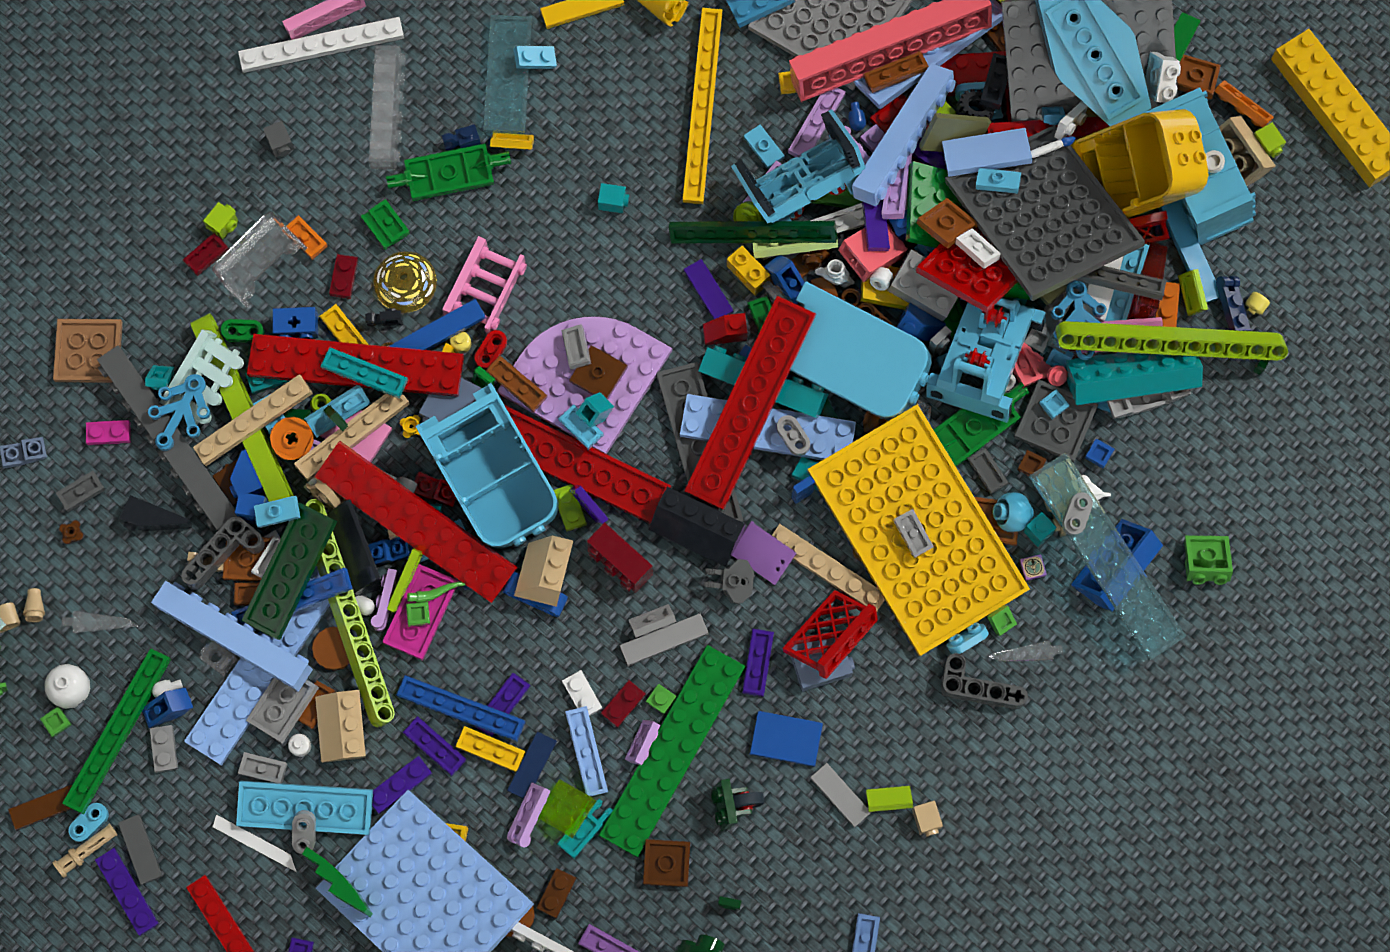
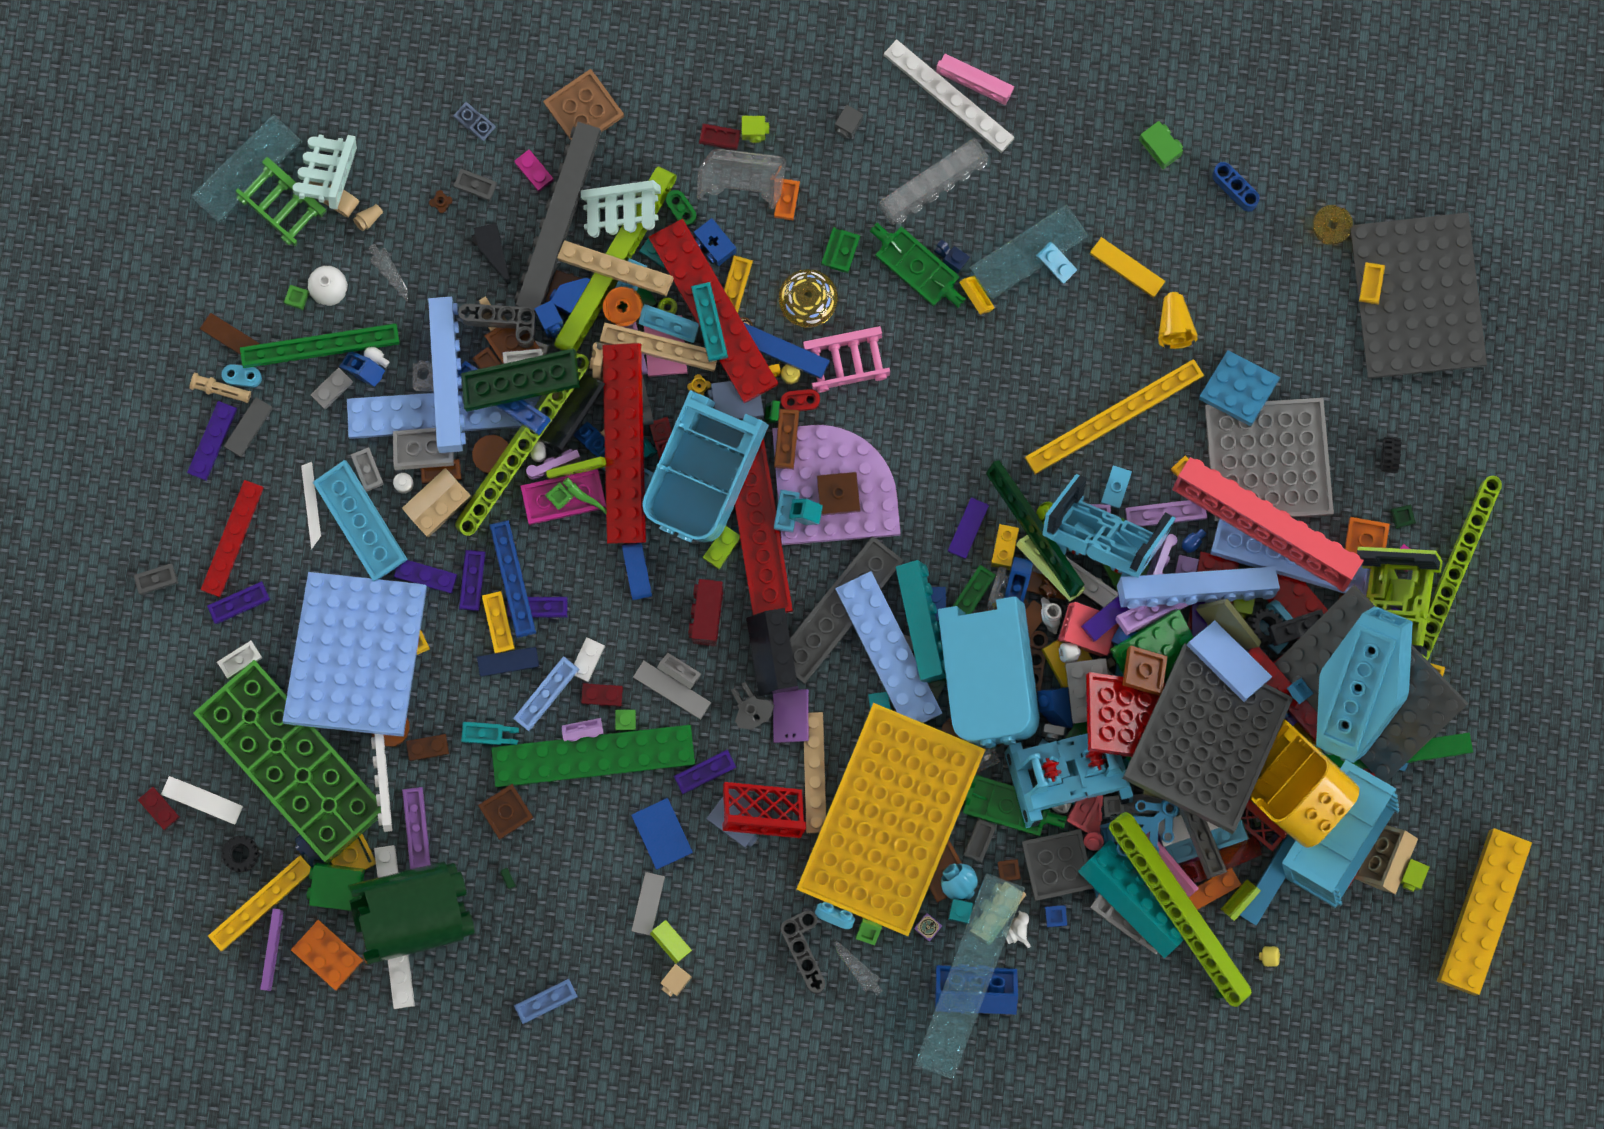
camera: 55 degrees right, 5 degrees up
teal plate [145,365,174,390] -> none
dark azure plant [148,374,211,451] -> none
medium azure plate [254,496,300,528] -> none
light grey plate [292,810,316,854] -> none
green slope [302,847,373,918] -> none
dark green tile [324,405,348,431] -> none
dark red plate [329,254,358,299] -> none
black plate [365,308,403,326] -> none
lavender plate [507,783,550,848] -> none
tan slope [514,535,573,607] -> none
clear neon green plate [538,779,596,839] -> none
light grey tile [561,324,591,370] -> none
dark purple tile [570,485,608,524] -> none
teal brick [598,183,630,213] -> none
red plate [685,296,817,510] -> none
red slope [703,313,748,345] -> none
dark green plate [711,779,764,831] -> none
light grey plate [777,415,810,456] -> none
blue tile [791,476,815,504] -> none
dark orange tile [863,51,929,93] -> none
light grey plate [893,509,934,558] -> none
white plate [955,229,1001,269] -> none
medium azure plate [976,168,1021,194] -> none
white piece [1031,136,1076,158] -> none
medium azure tile [1039,389,1070,420] -> none
white plate [1054,101,1088,140] -> none
light grey plate [1062,492,1093,535] -> none
white plate [1145,52,1181,103] -> none
dark orange tile [1177,55,1221,99] -> none
bright green plate [1184,535,1233,585] -> none
white tile [1206,150,1225,173] -> none
orange plate [1214,80,1274,127] -> none
dark blue plate [1216,276,1251,331] -> none

